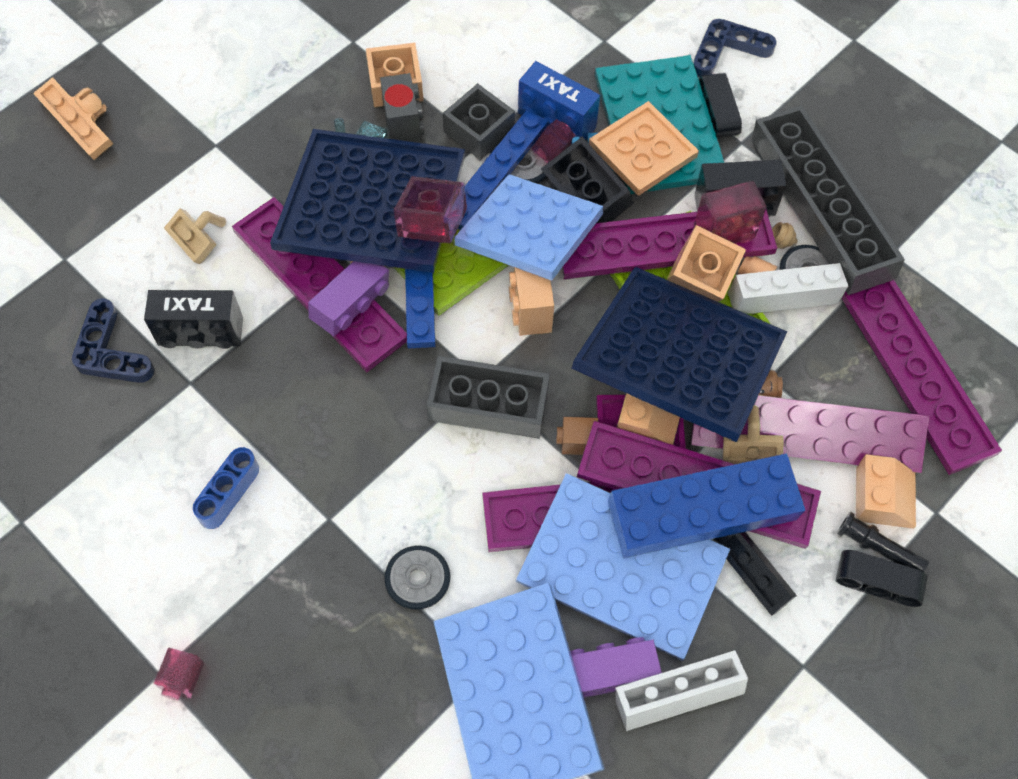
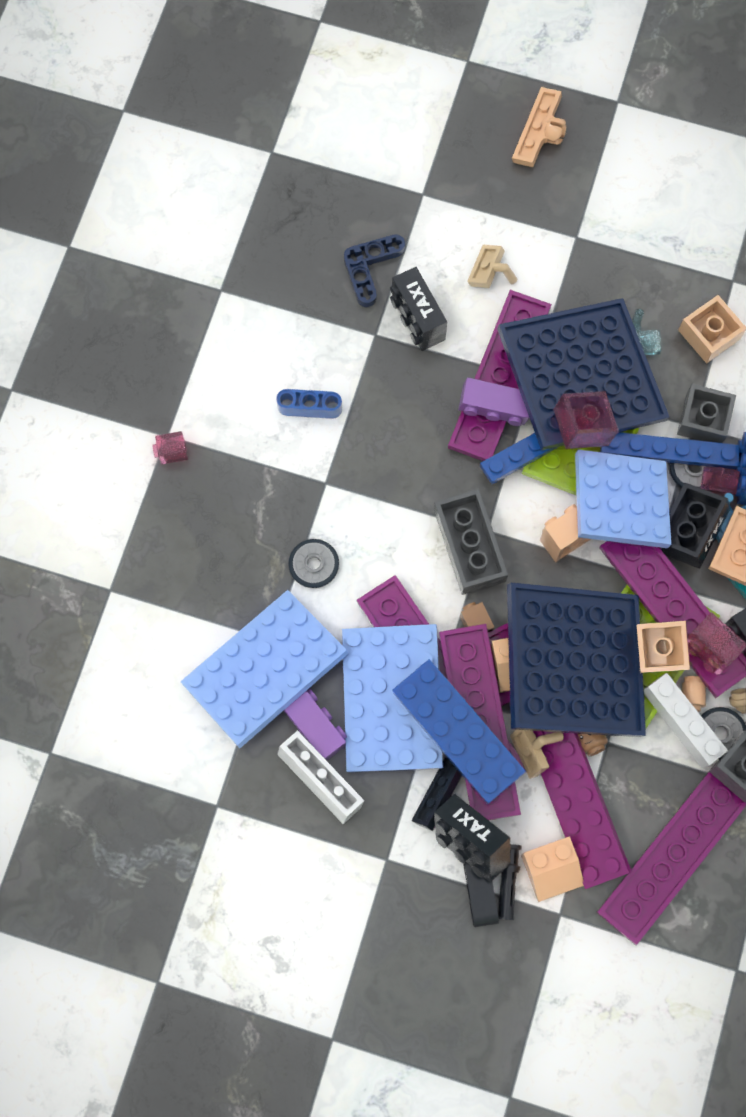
camera: 65 degrees right, 10 degrees up
dark grey brick [380,73,425,143] -> none
none -> black brick [434,794,510,883]

